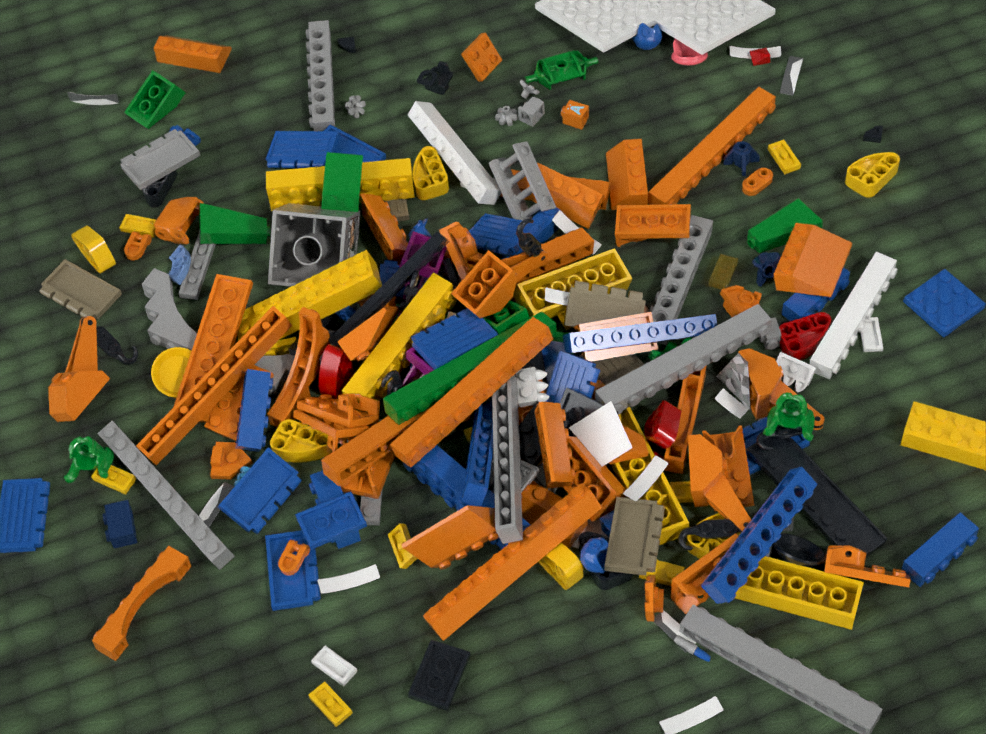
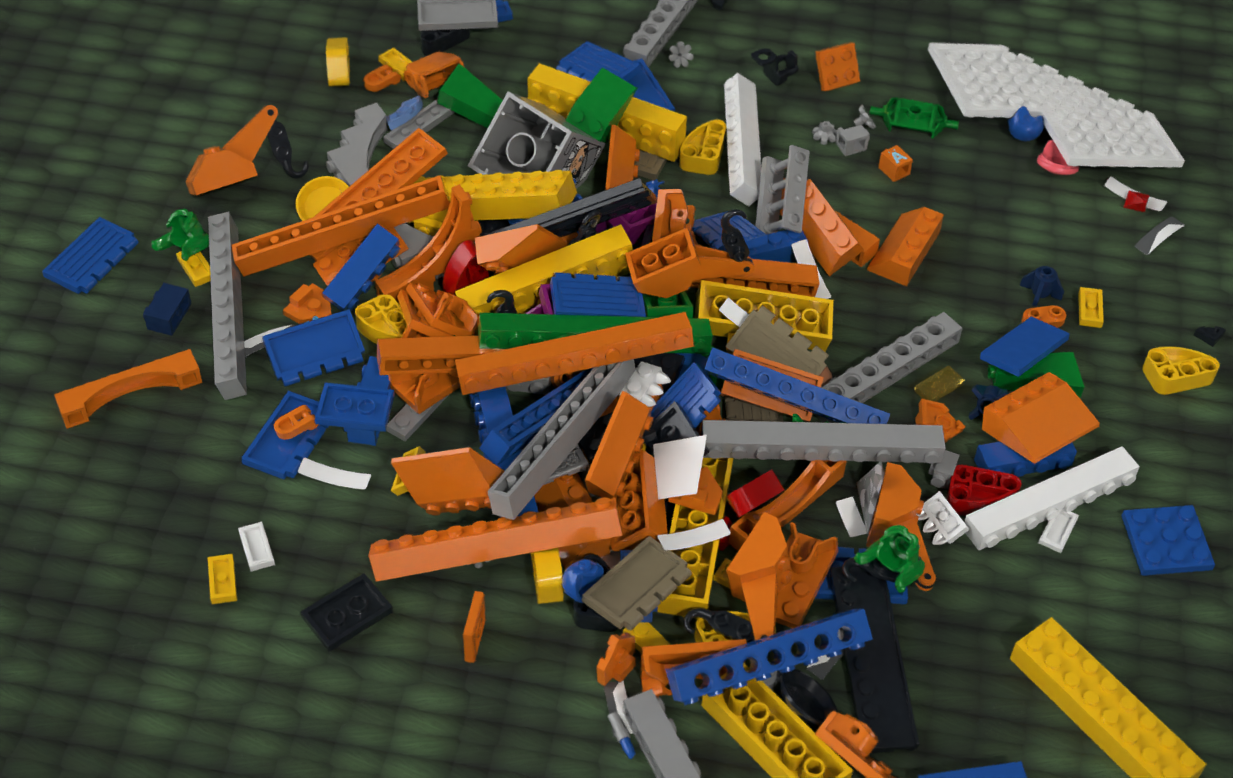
camera: 25 degrees right, 5 degrees down
dark tan hinge [40,259,122,319] -> none
orange plate [615,204,691,247] -> none
orange brick [648,87,776,205] -> none
none -> orange tile [463,591,486,663]
none -> blue tile [980,316,1070,377]

